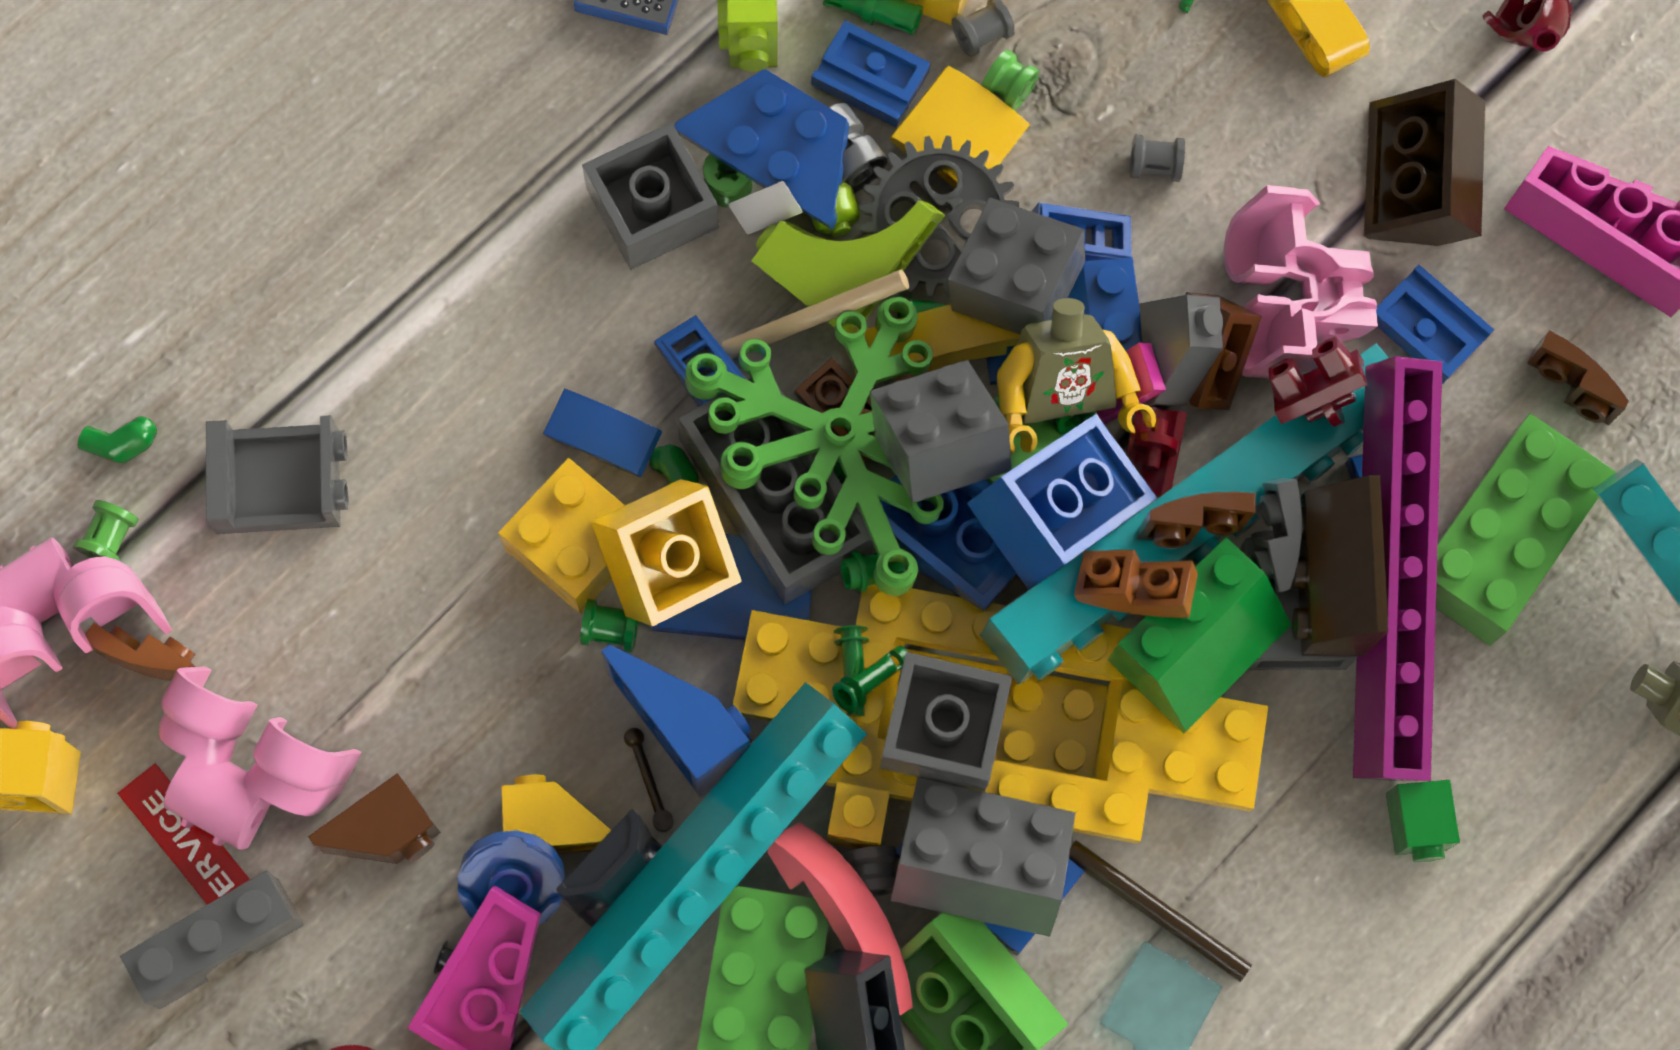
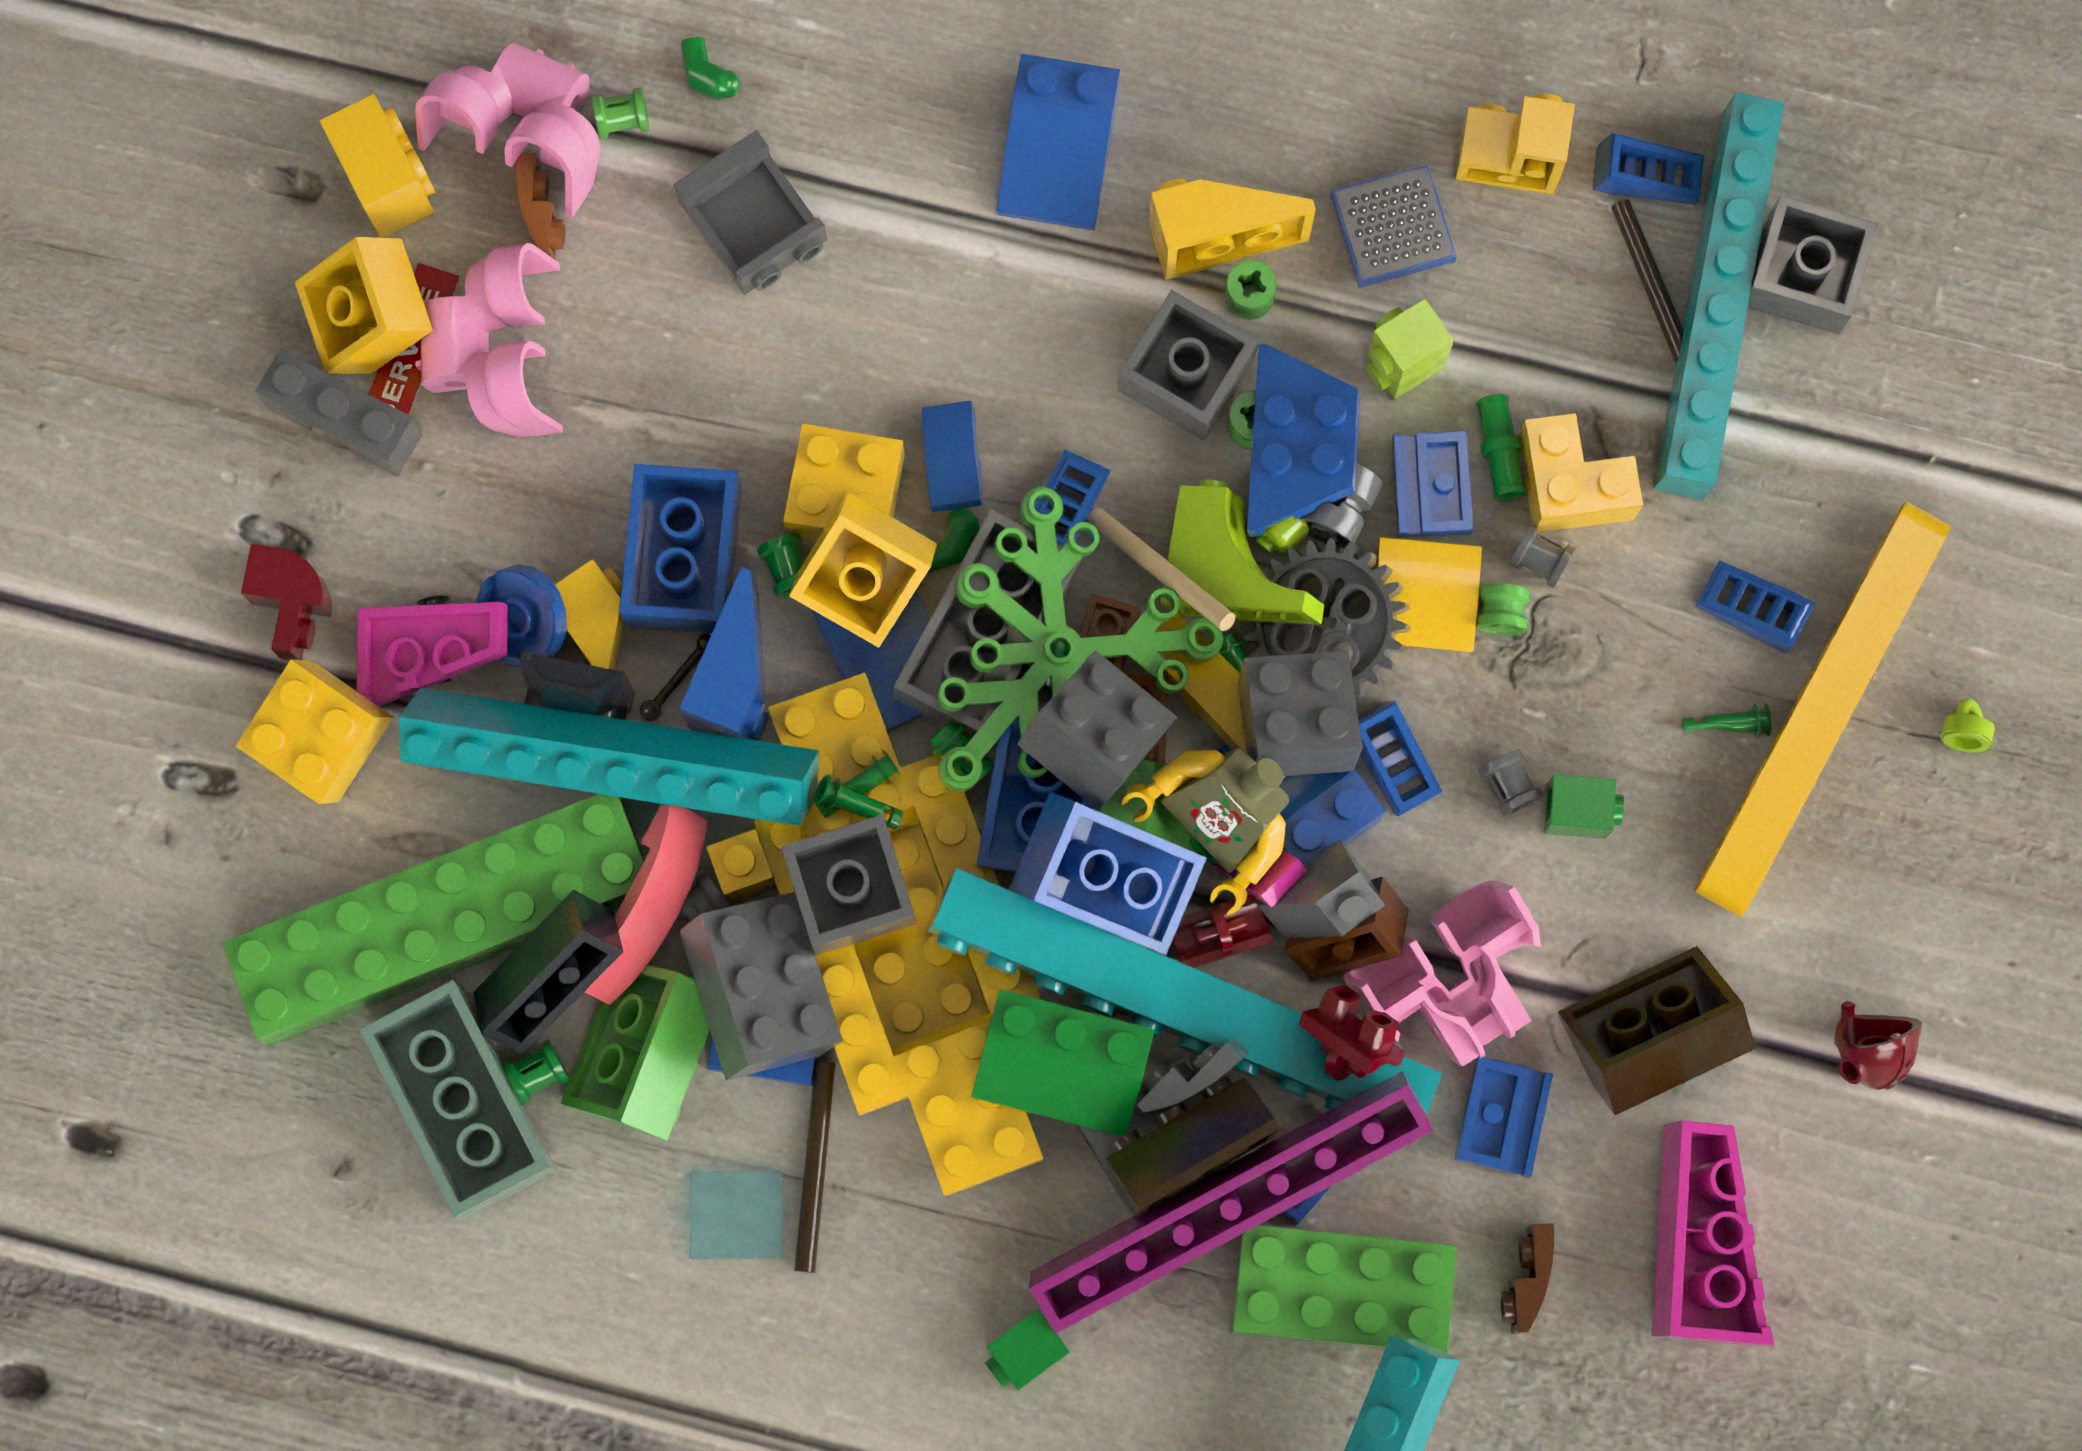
camera: 65 degrees right, 5 degrees up
reddish brown slope [308,773,441,864] -> none
white sticker [728,181,803,234] -> none
dark orange slope [1074,550,1198,618] -> none
reddish brown slope [1137,492,1255,549] -> none
none -> yellow brick [295,237,433,374]
none -> blue brick [619,464,742,634]
none -> blue slope [996,54,1120,231]
none -> yellow slope [1149,179,1316,281]
none -> bright green wheel [1225,260,1277,320]
none -> green brick [1544,774,1624,839]

